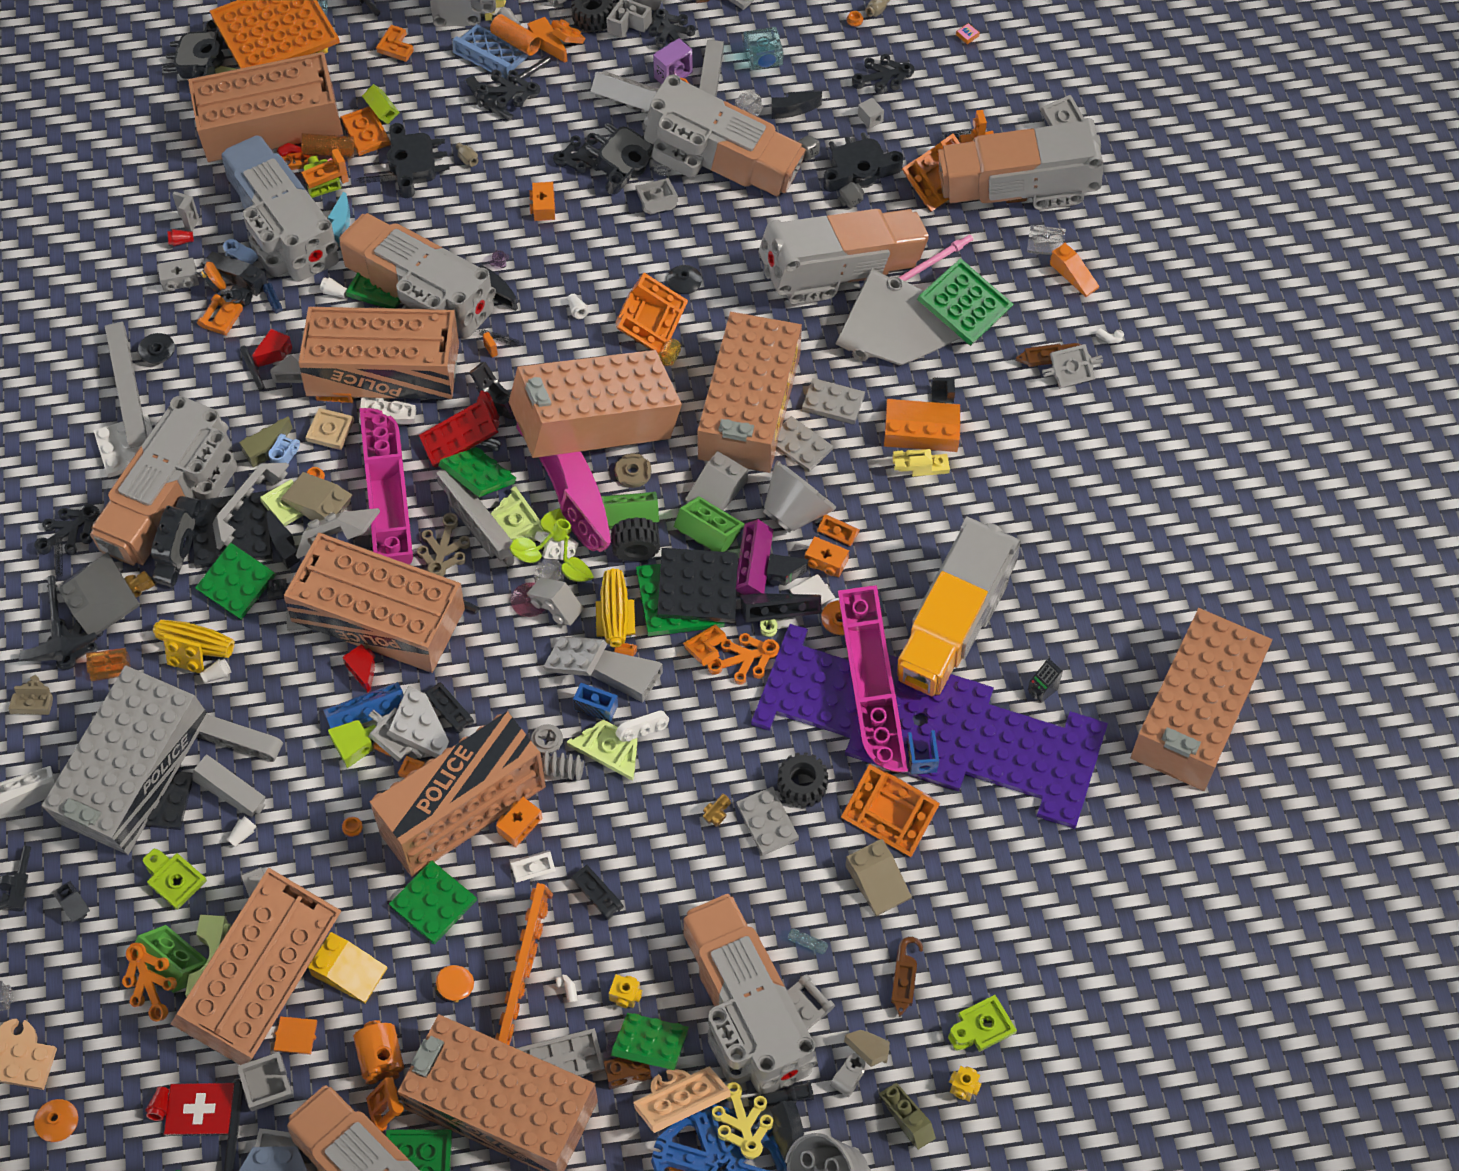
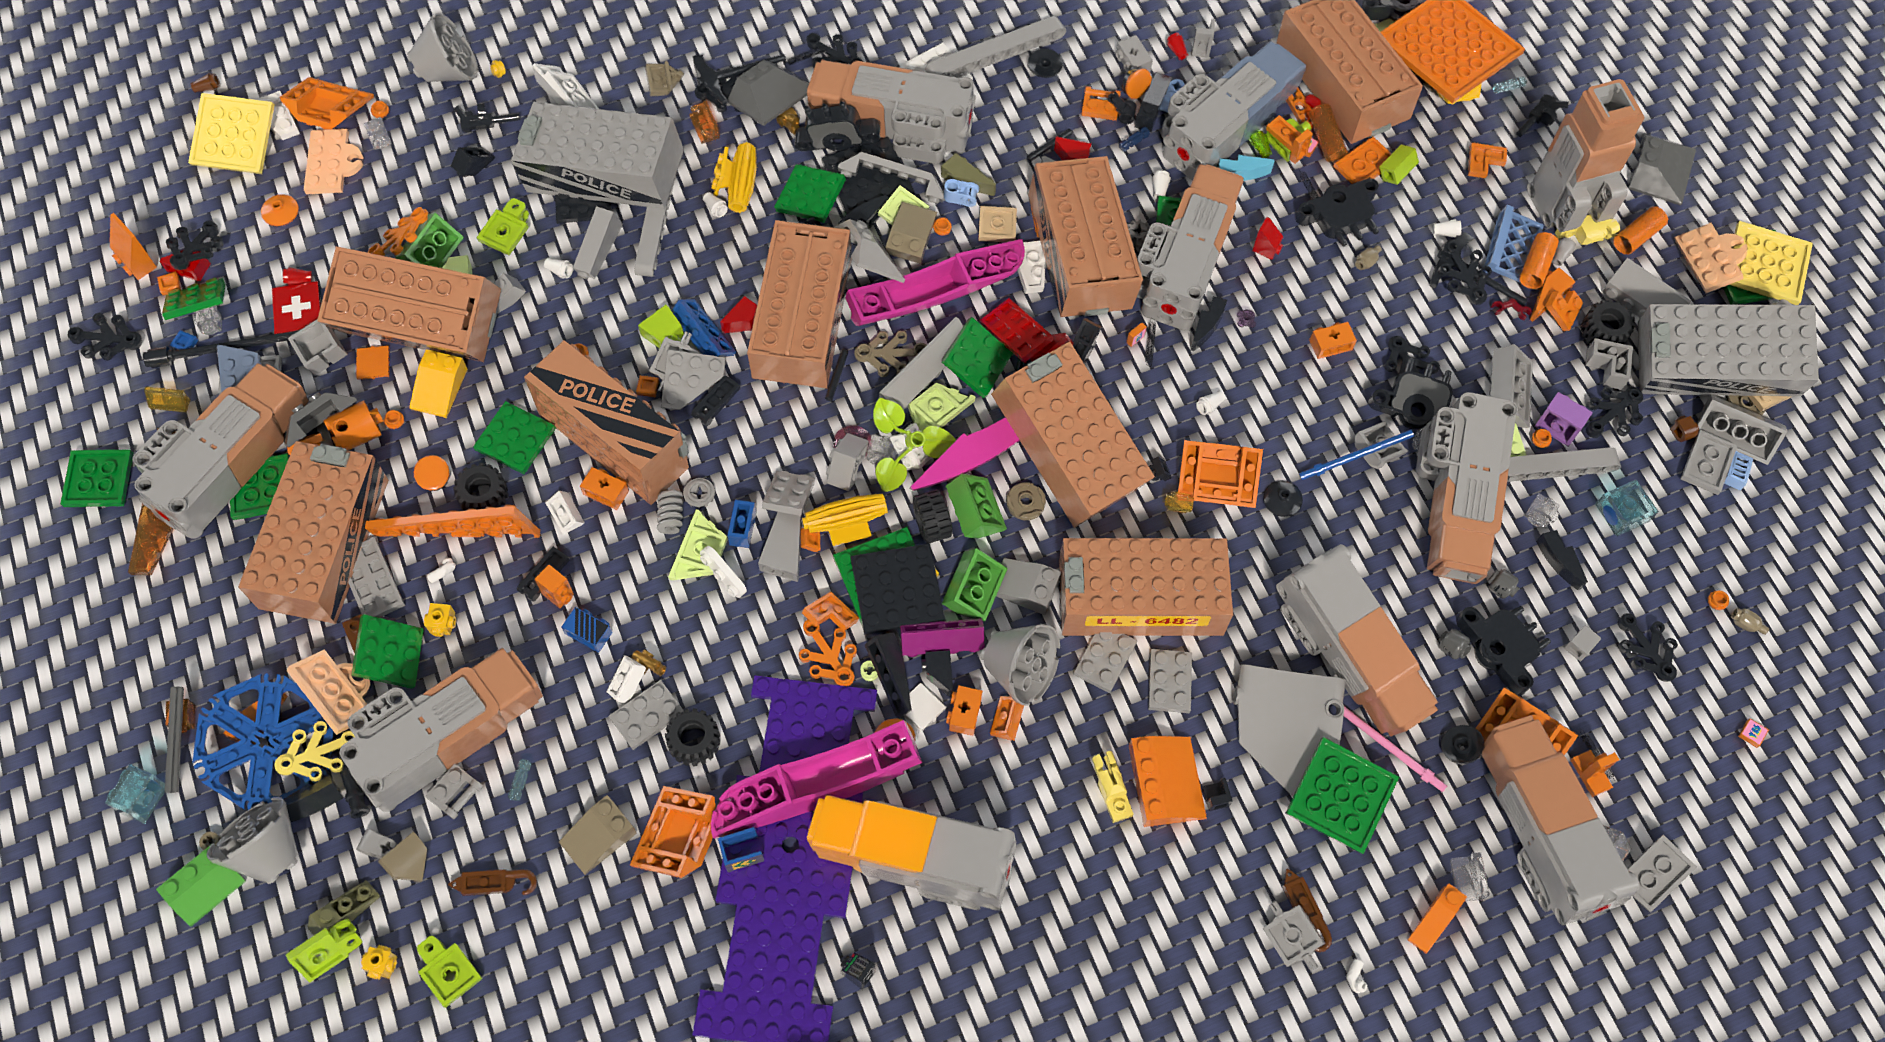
camera: 75 degrees right, 5 degrees up
none -> dark grey slope [284,392,357,447]
none -> lime plate [286,919,363,983]
none -> orange plate [384,410,404,429]
none -> black tyre [453,463,509,511]
none -> orange brick [535,565,574,608]
none -> brick [561,607,612,653]
none -> white slope [607,656,646,703]
none -> clear neon green cone [1250,131,1272,158]
none -> red slope [1252,217,1284,260]
none -> blue bar [1299,430,1414,480]
none -> white cone [1433,219,1461,237]
none -> black dish [1441,725,1485,764]
none -> dark red arm [1490,298,1532,321]

